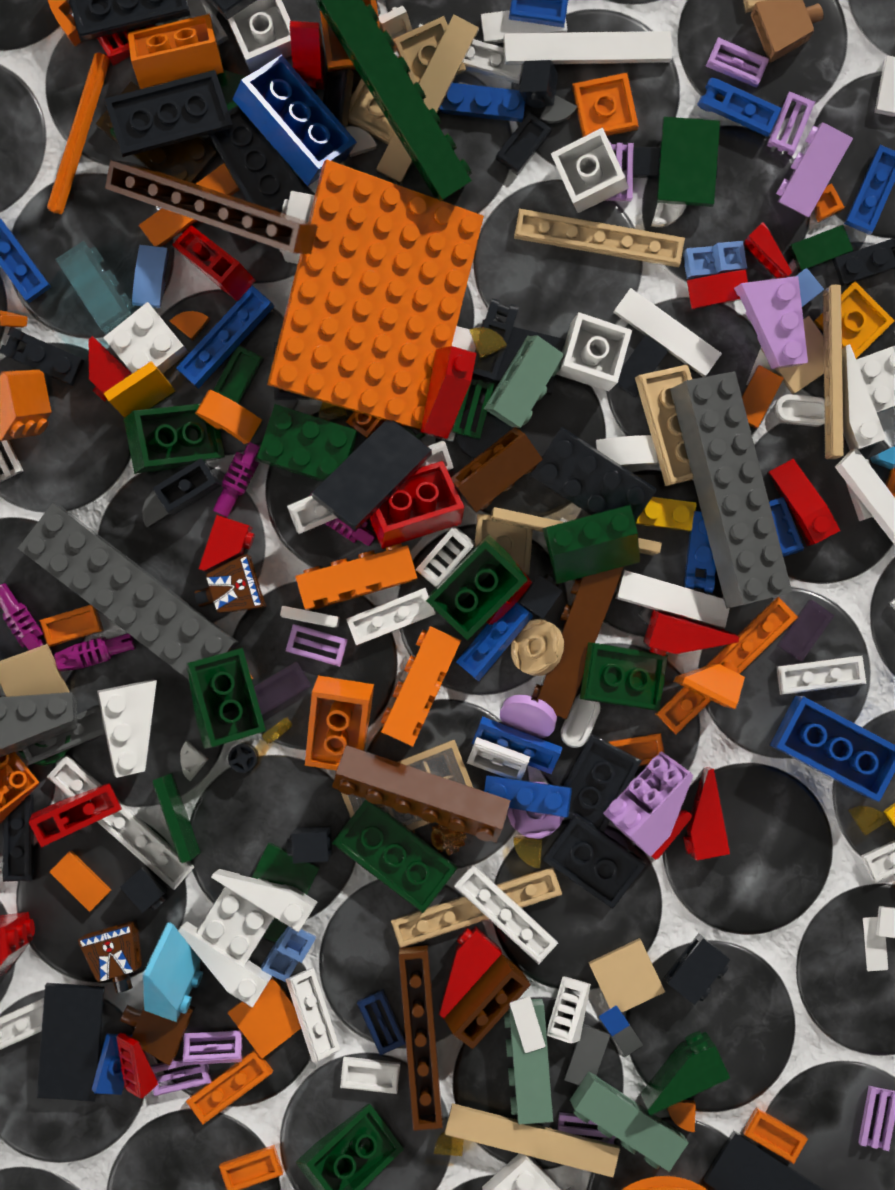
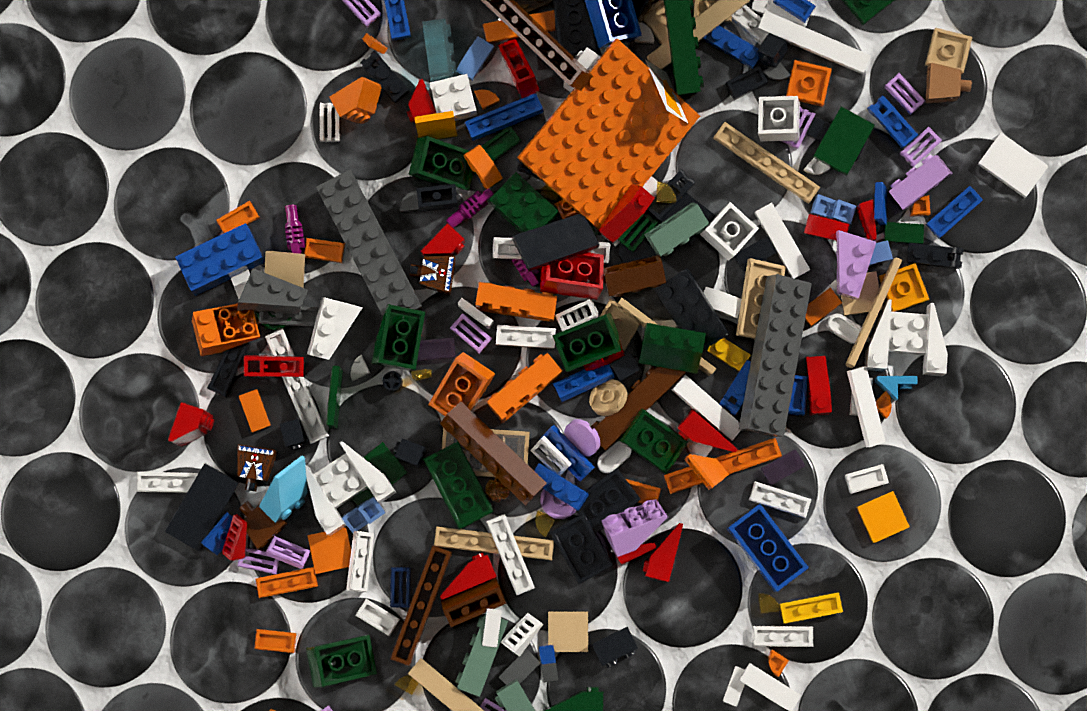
camera: 25 degrees right, 5 degrees down
magenta hinge [54,633,136,672] -> none
none -> white sticker [646,60,688,123]
none -> blue tile [874,182,887,226]

